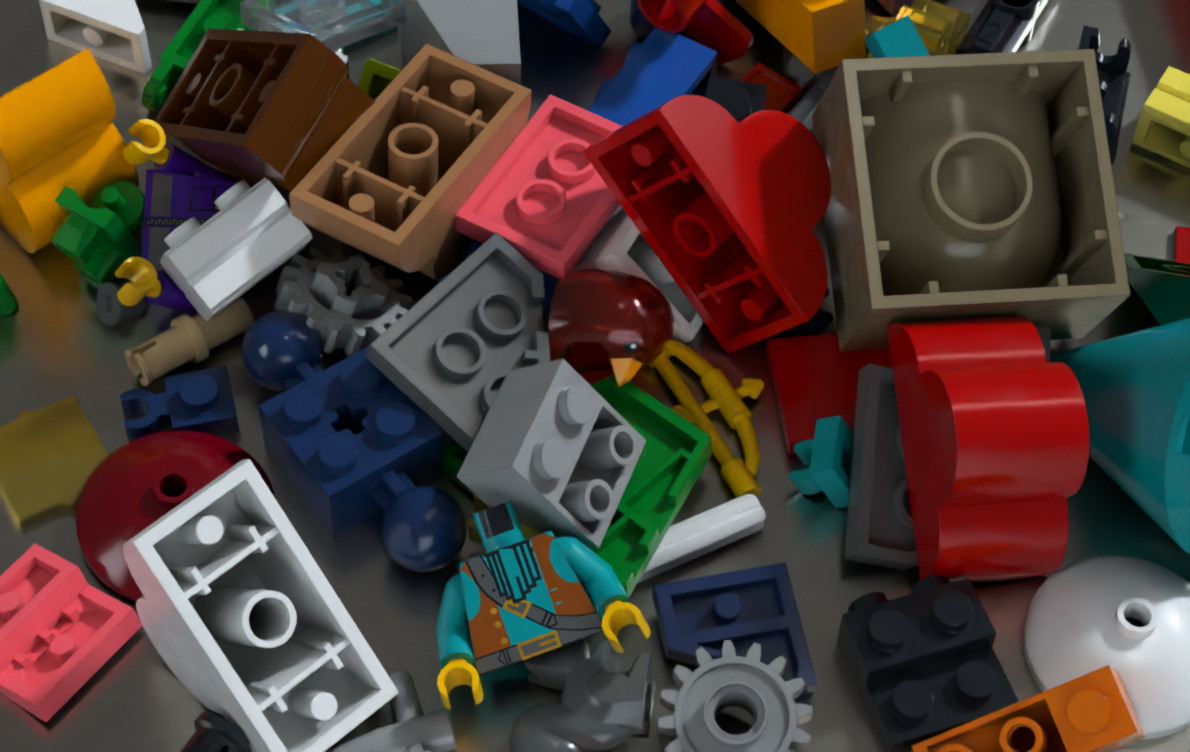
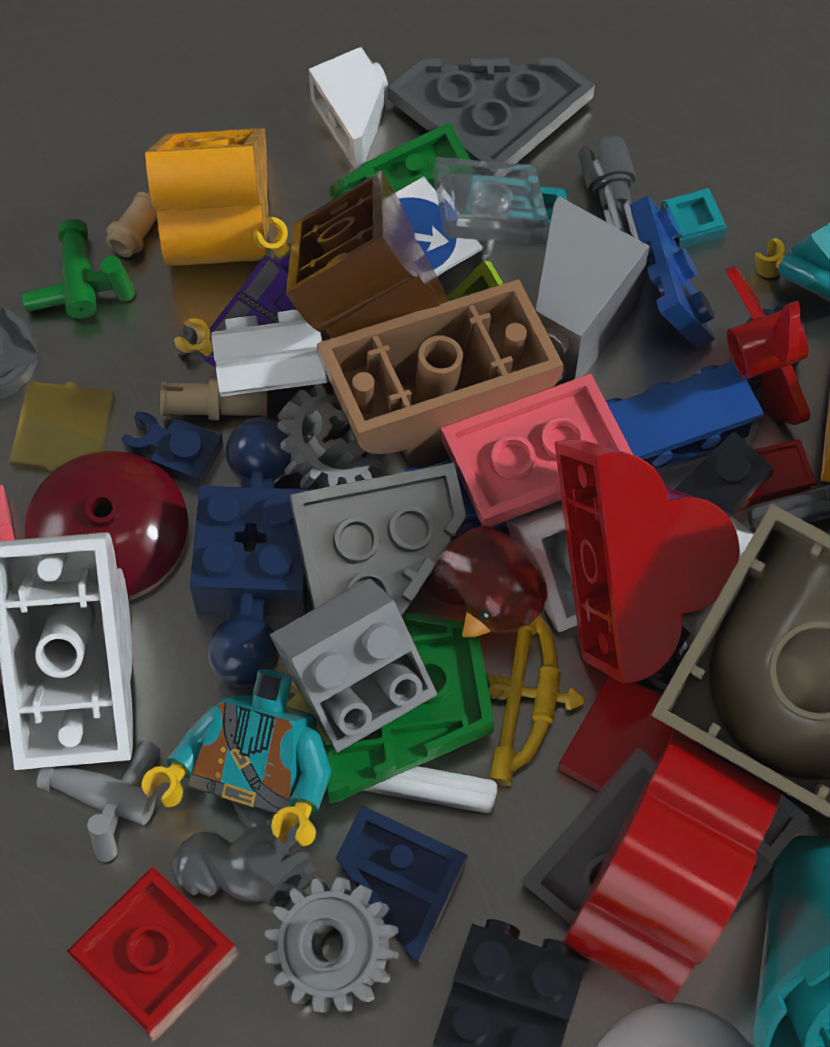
camera: 40 degrees right, 10 degrees up
green hips [50,180,145,286] -> none
teal tile [789,415,854,509] -> none

